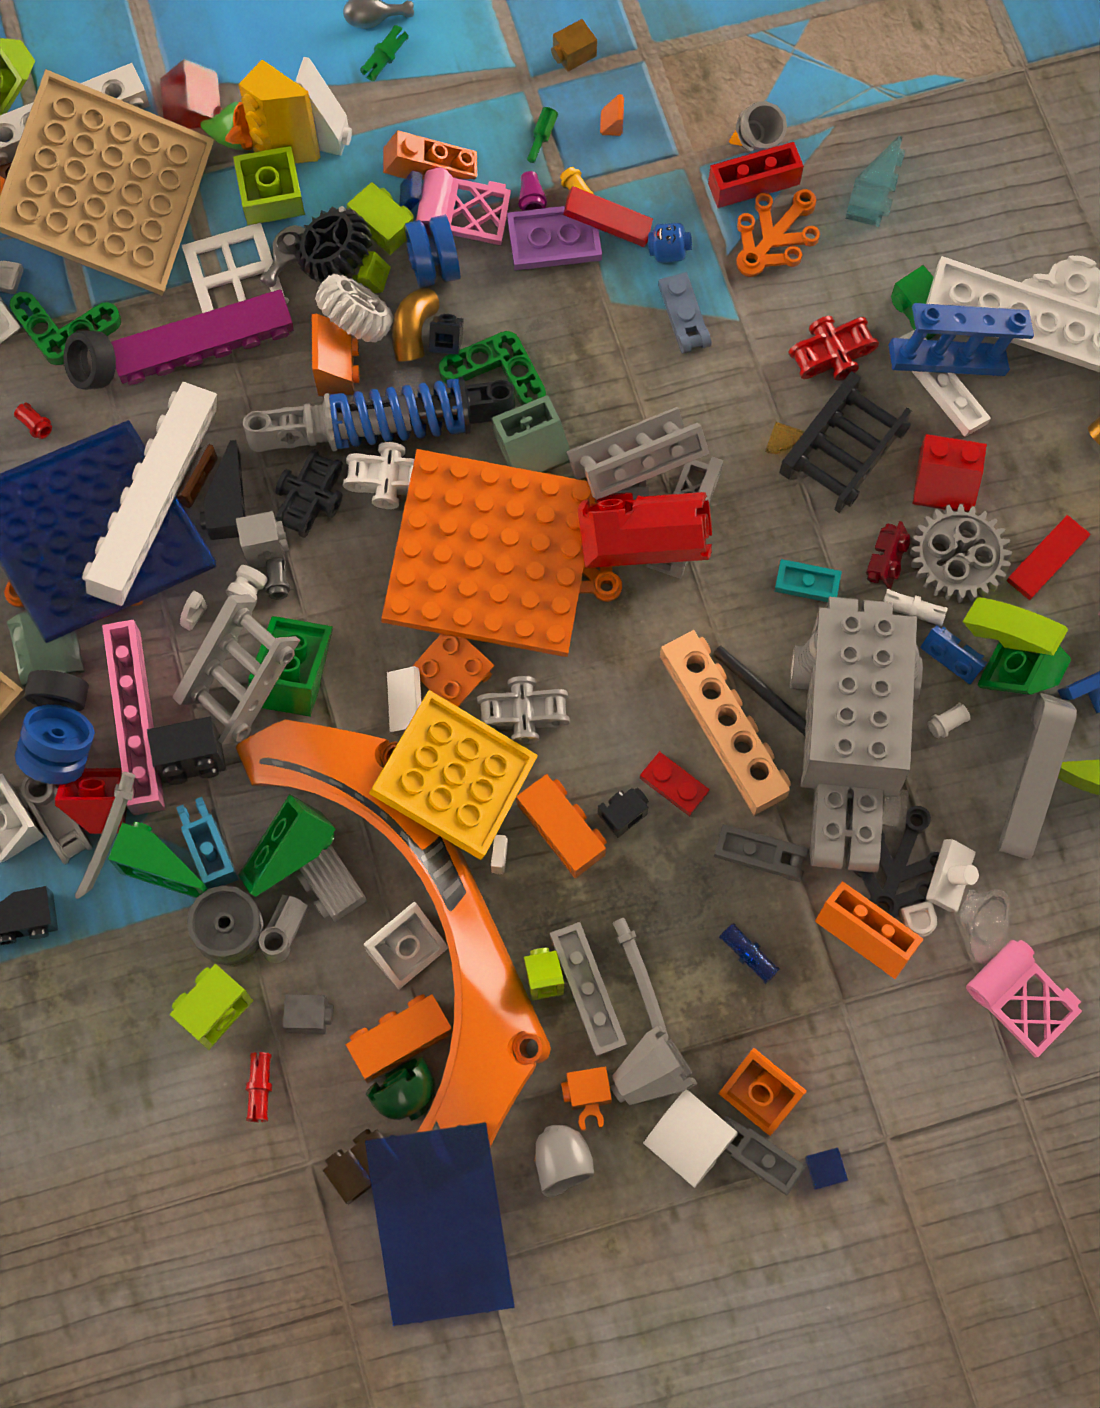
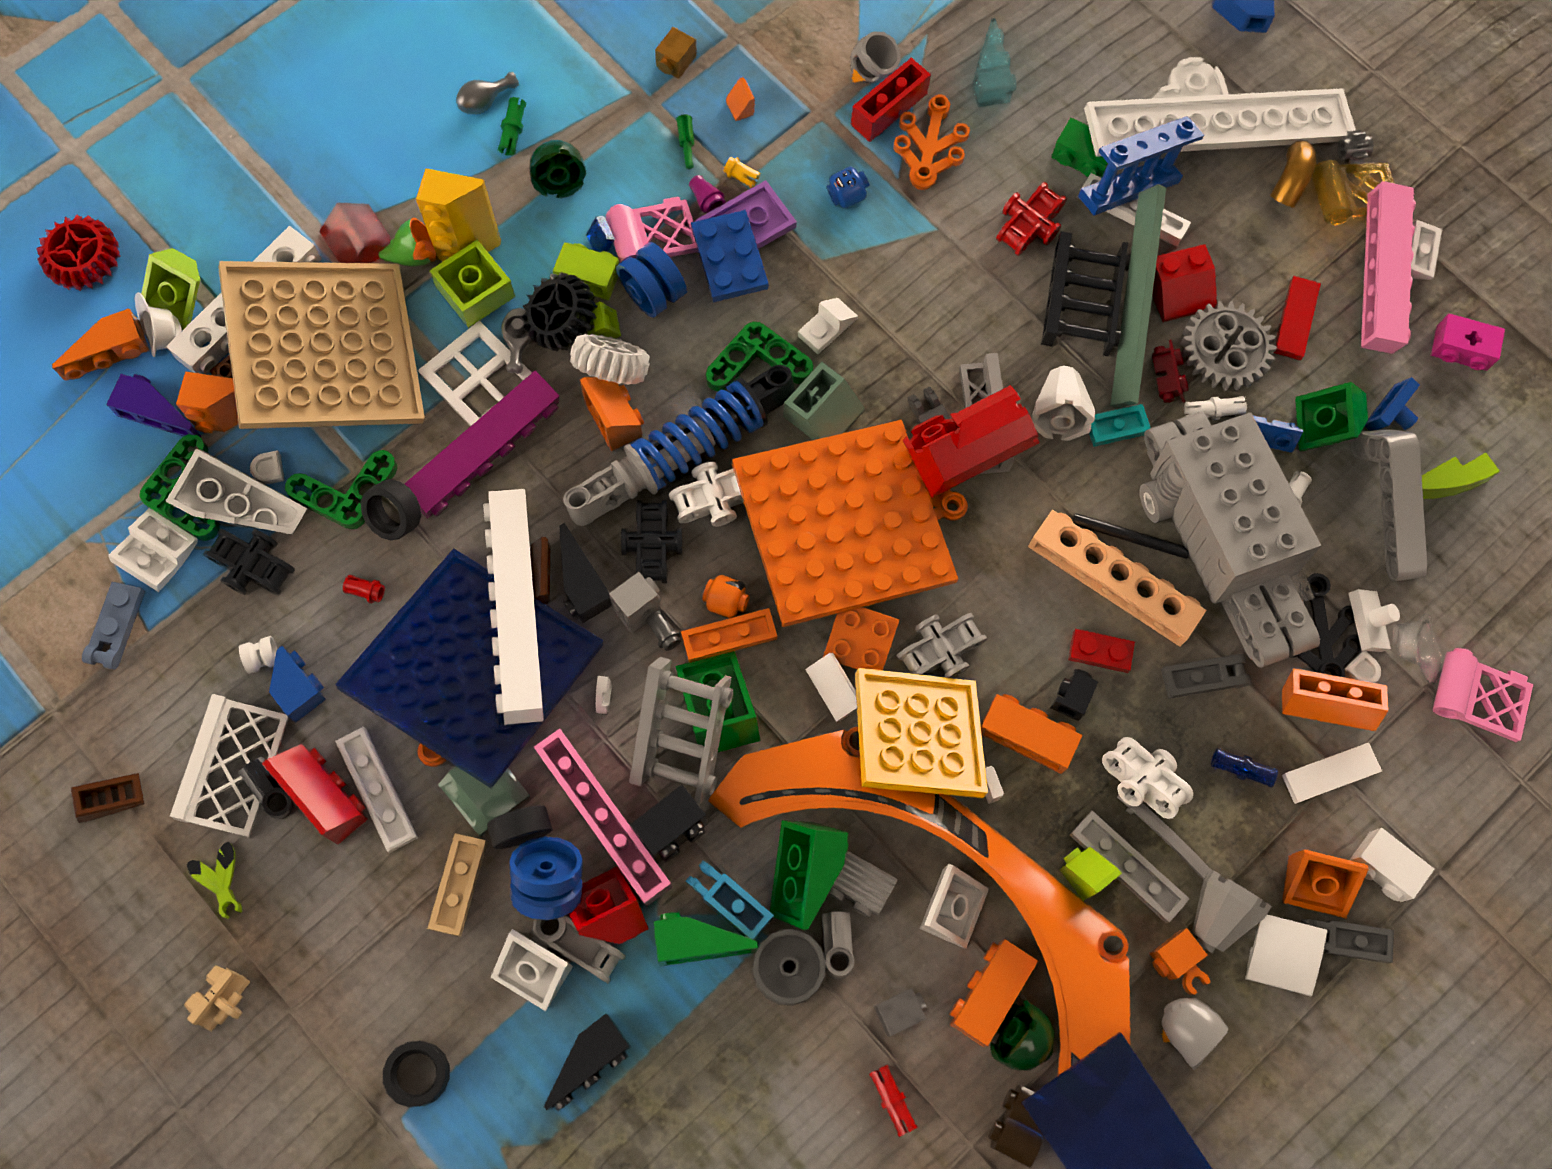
camera: 30 degrees left, 0 degrees up
light grey sword [75,772,135,899] -> none
lime brick [169,964,253,1050] -> none
white wheel [226,565,268,600] -> none
white wedge [295,57,352,156] -> none
orange slope [383,130,477,180] -> none
pearl gold cylinder [392,287,439,361] -> none
black brick [429,314,464,355] -> none
tile [563,186,653,247] -> none
light grey fence [566,407,710,500] -> none
sand blue plate [658,272,712,354] -> none
clear yellow tile [765,422,805,454] -> none
clear blue tile [805,1148,848,1190] -> none
lime slope [963,597,1068,655] -> none
none -> dark green cylinder [529,140,586,198]
none -> orange plate [681,608,778,663]
none -> blue plate [691,210,769,302]
none -> orange head [702,575,750,618]
none -> white slope [798,298,858,354]
none -> white cone [1031,366,1095,441]
none -> white axle [1102,737,1194,819]
none -> sand green tile [1110,184,1166,409]
none -> white tile [1282,742,1382,804]
none -> white brick [1350,828,1434,902]

